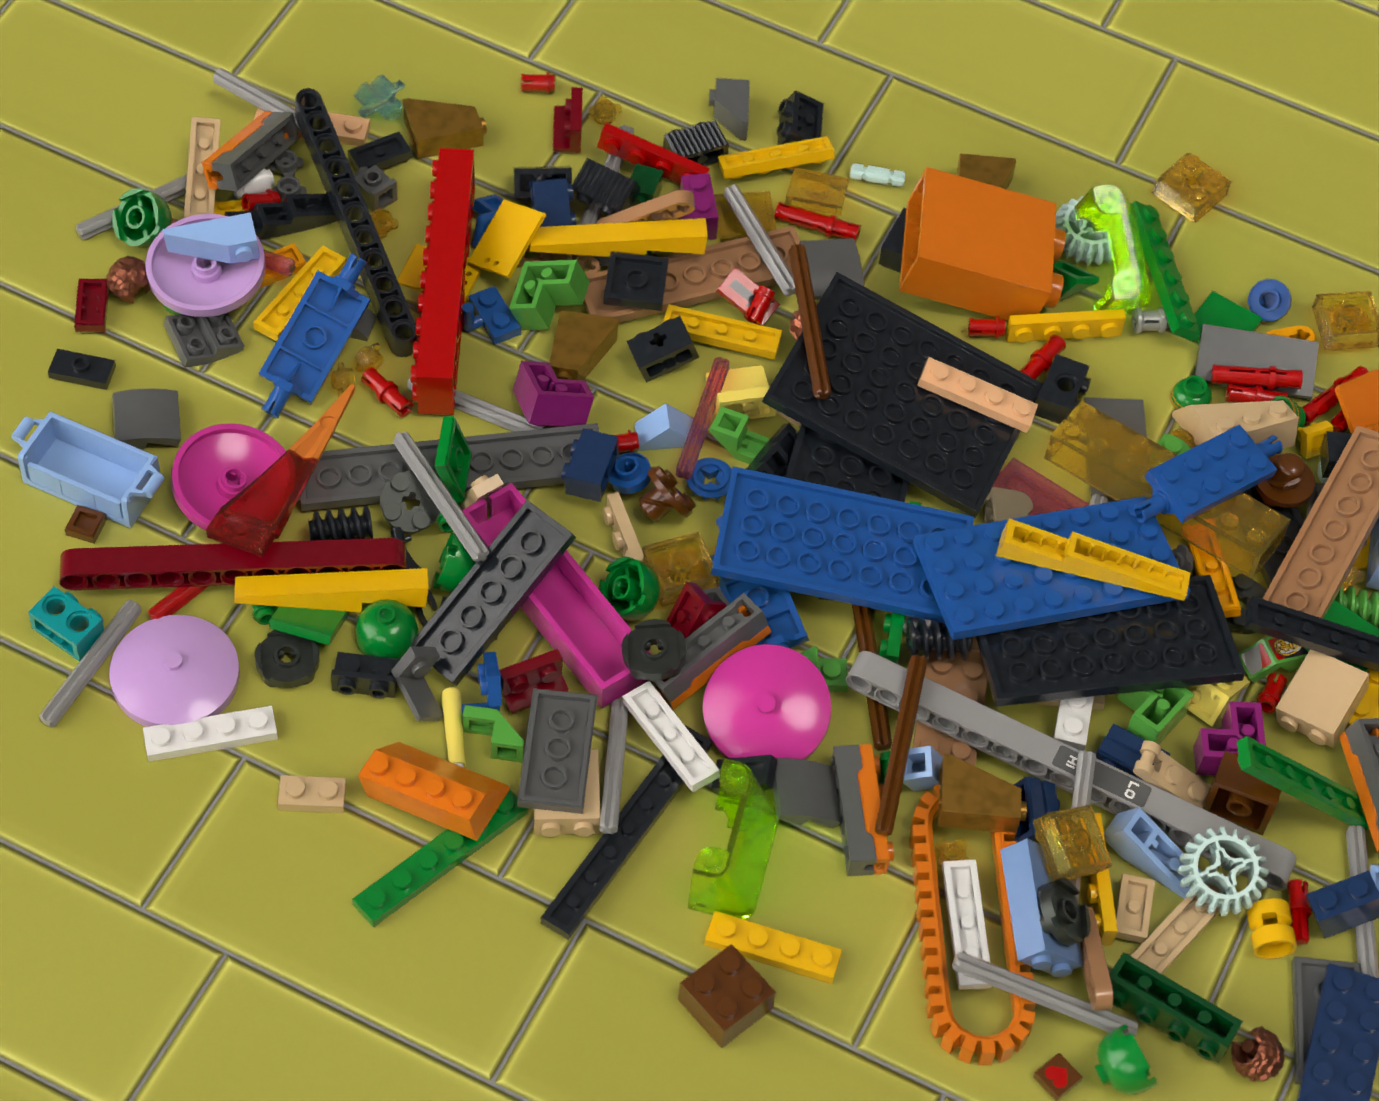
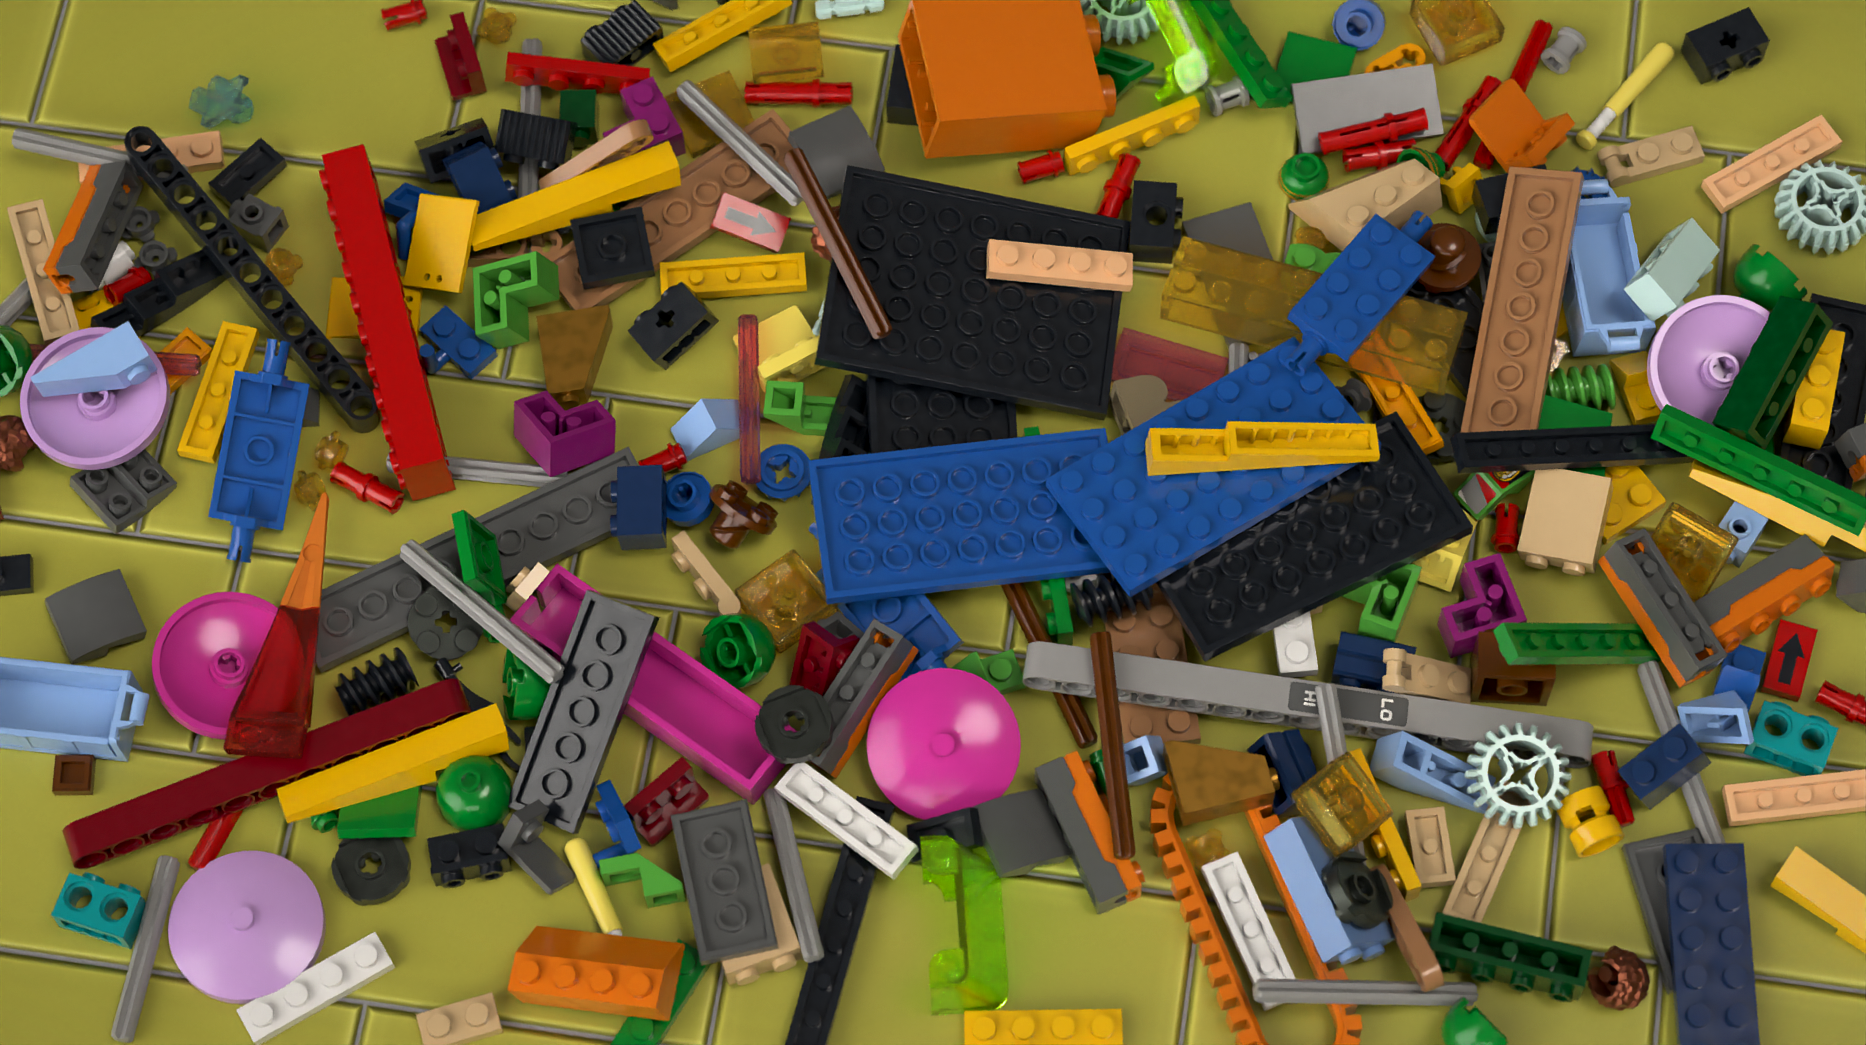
camera: 10 degrees left, 10 degrees up
pearl gold slope [402,98,487,159] -> none
red pin [744,286,775,325] -> none

